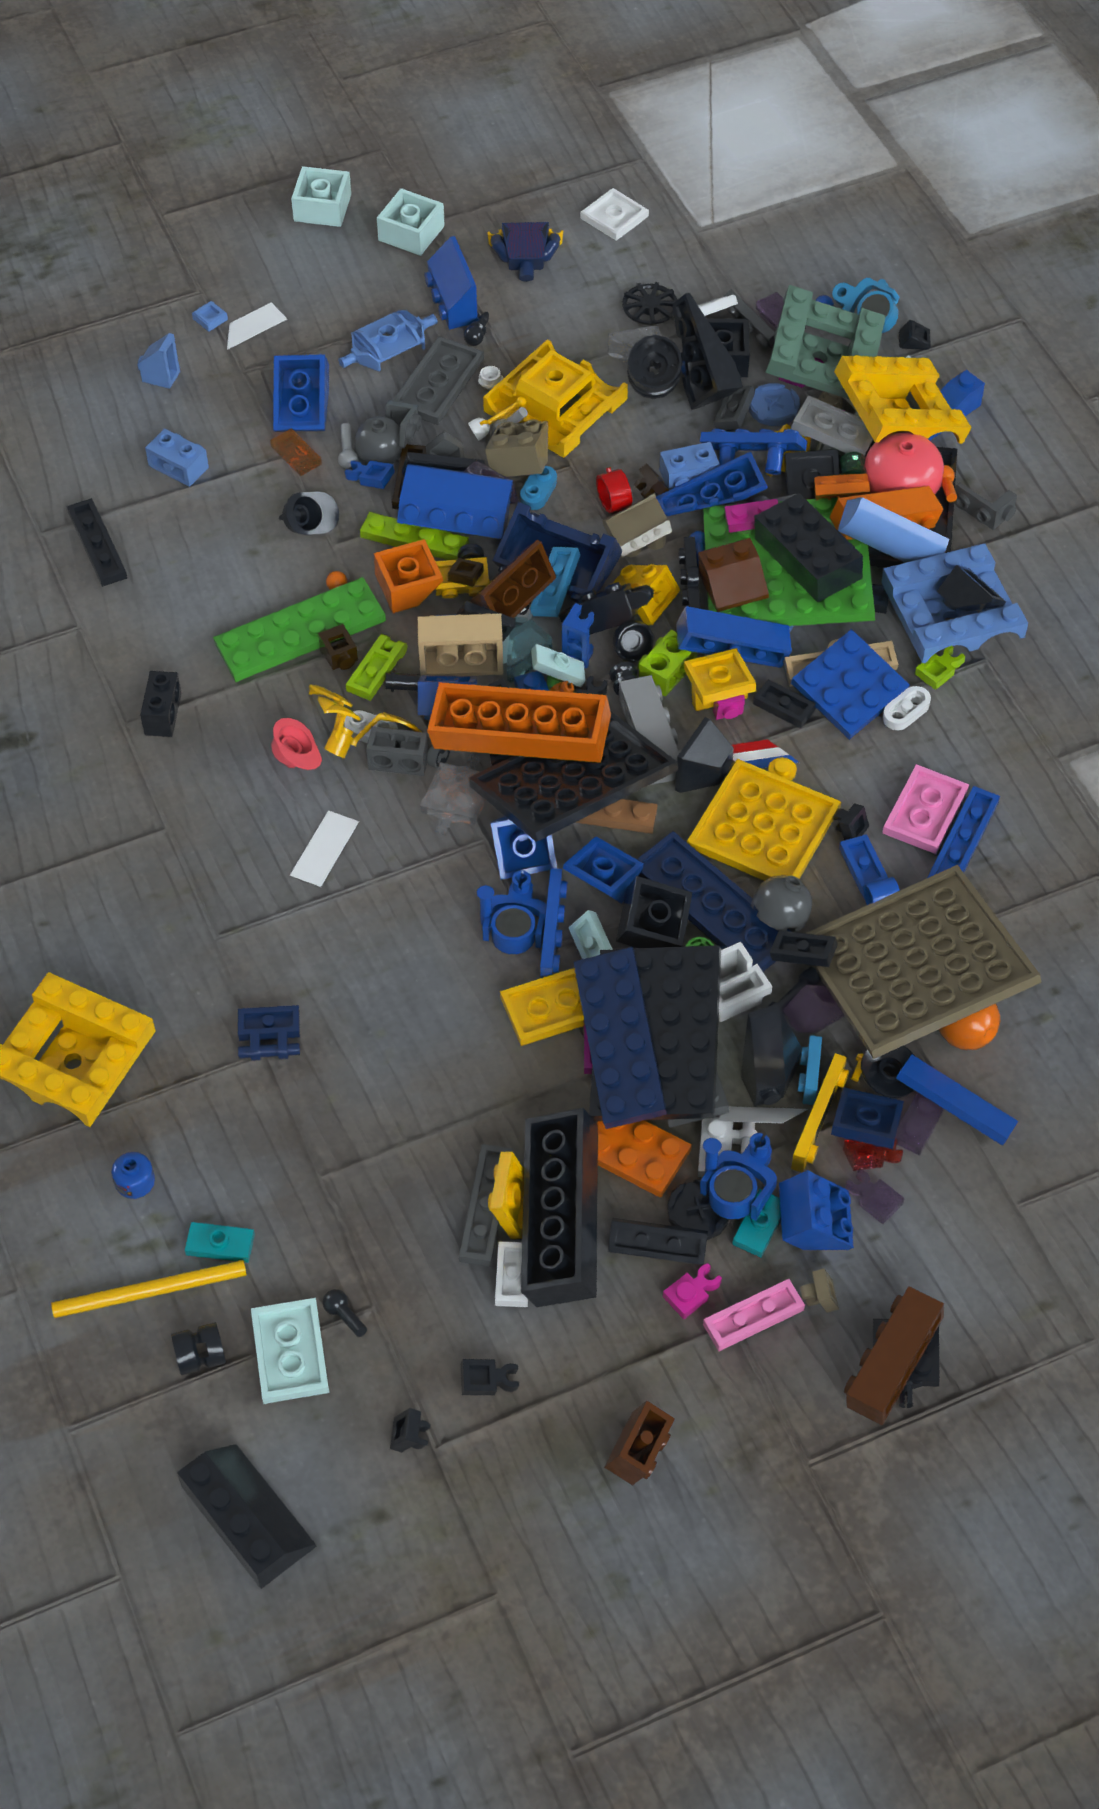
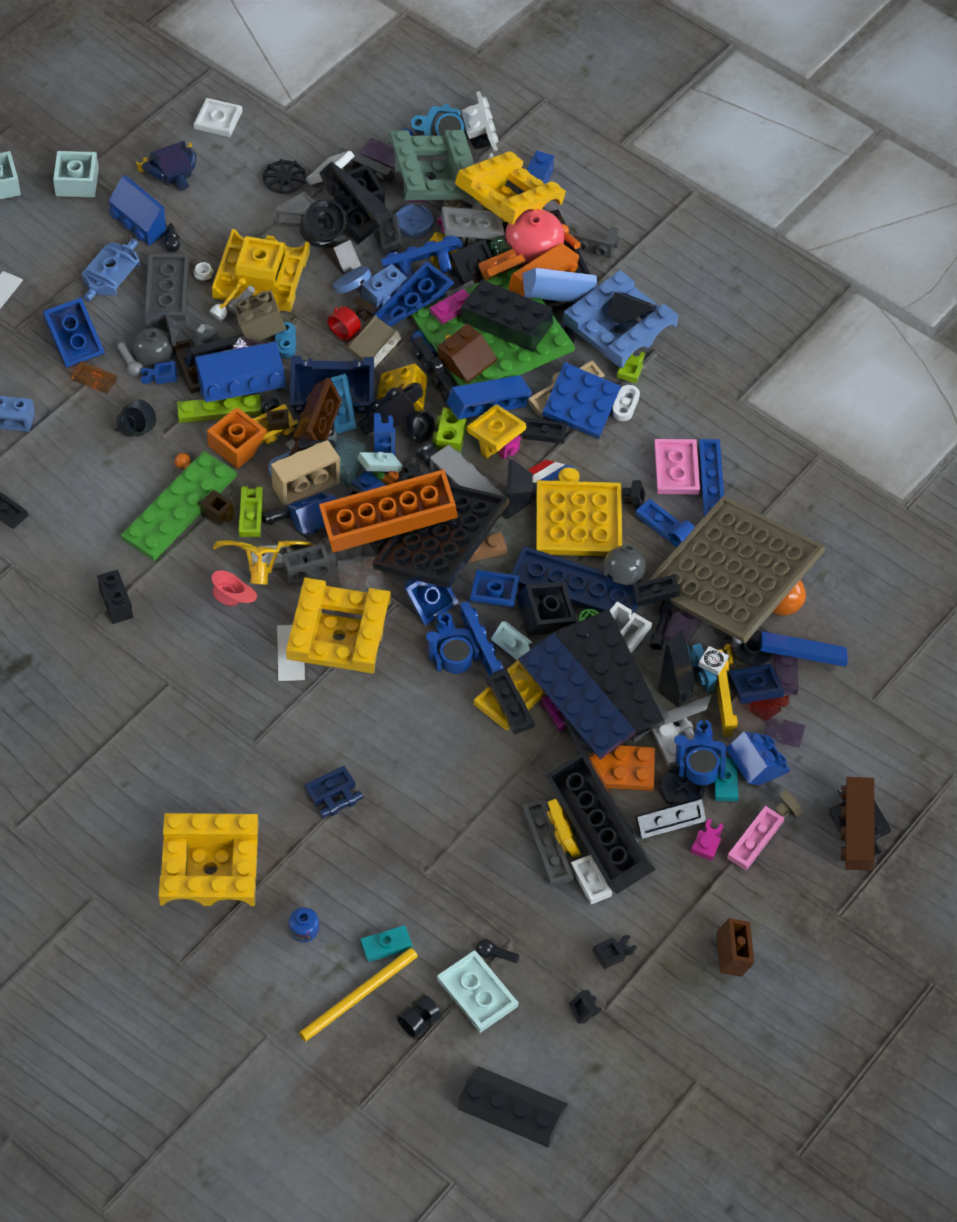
camera: 30 degrees left, 0 degrees up
none -> yellow piece [286,578,391,674]
none -> slope [323,240,361,275]
none -> medium blue tile [333,266,371,293]
none -> white bracket [461,91,499,152]
none -> black plate [486,670,535,735]
none -> white tile [698,646,729,676]

